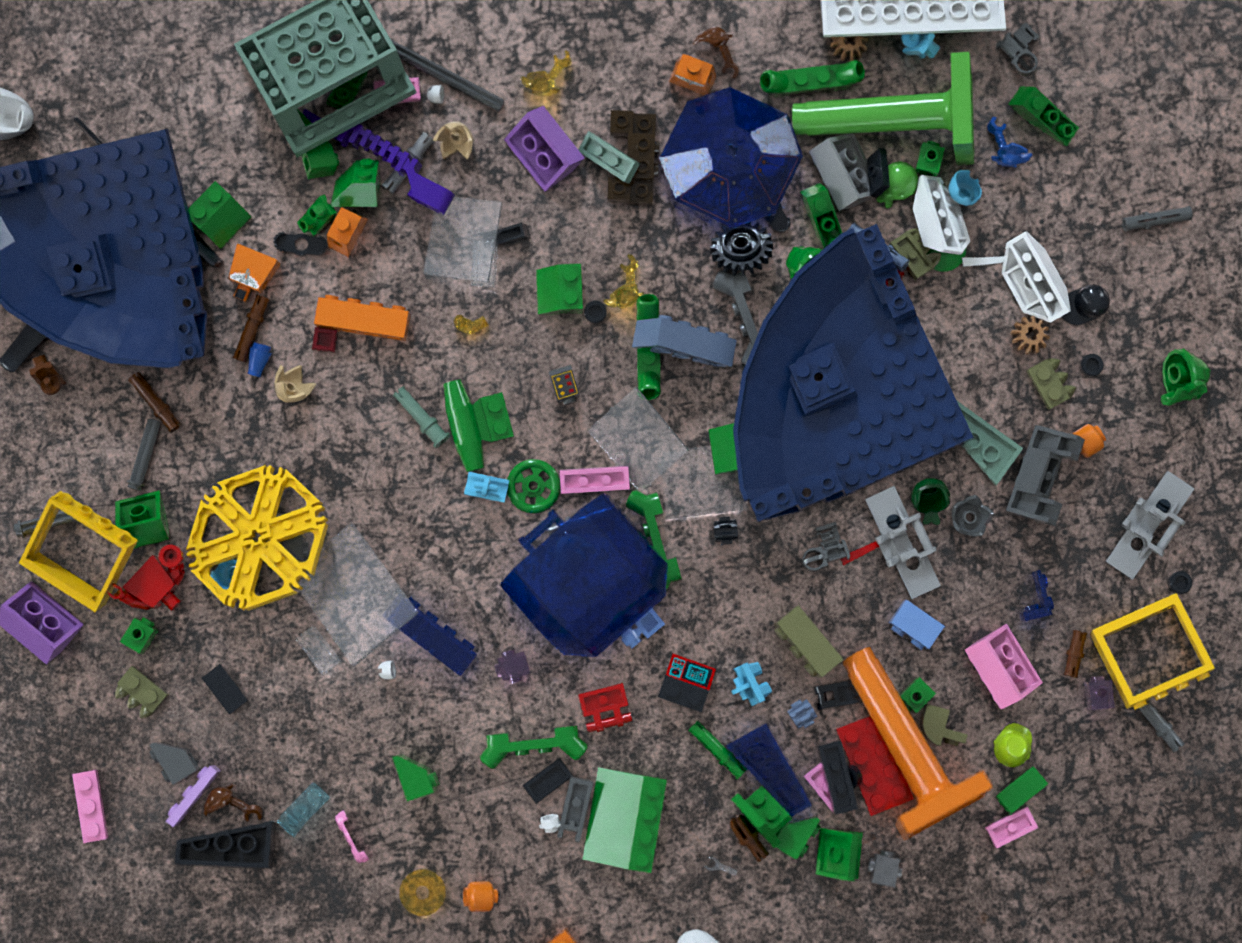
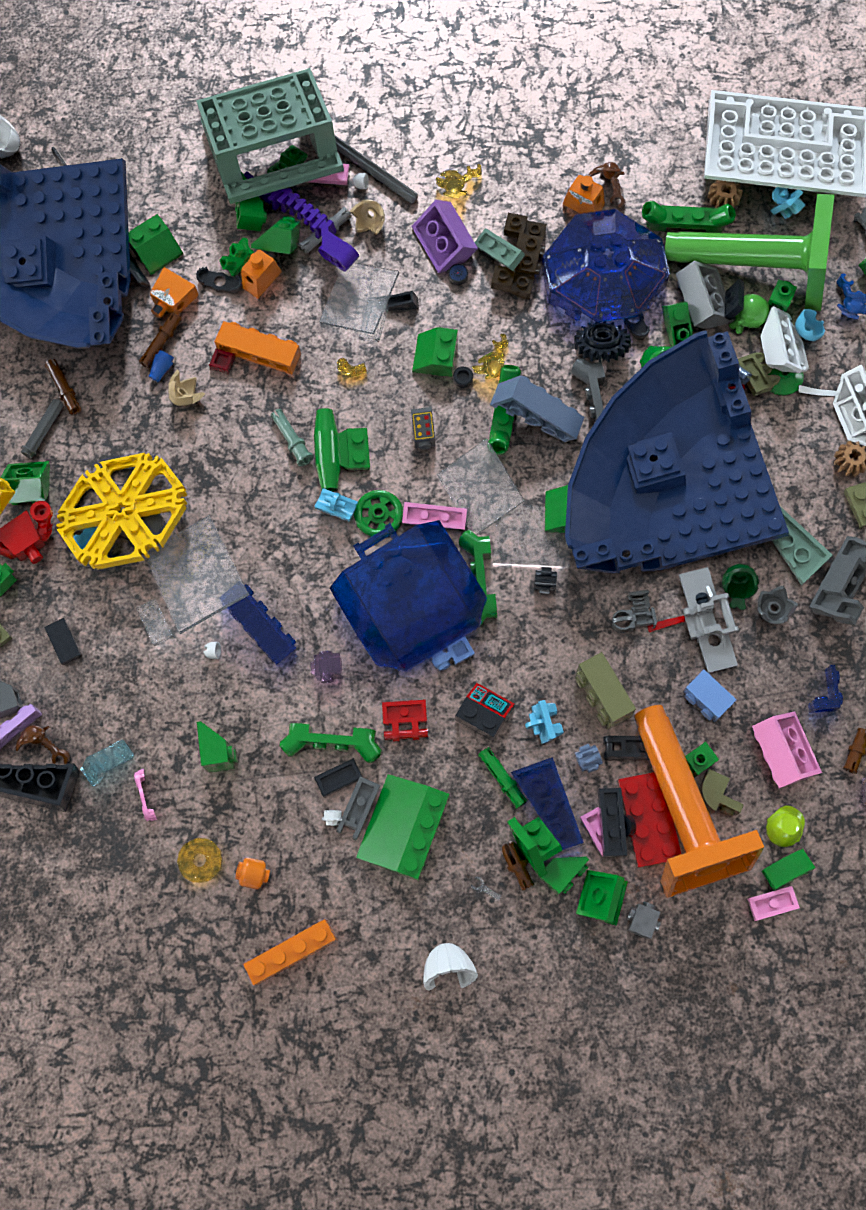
camera: 15 degrees right, 10 degrees down
none -> tile [448,264,468,285]

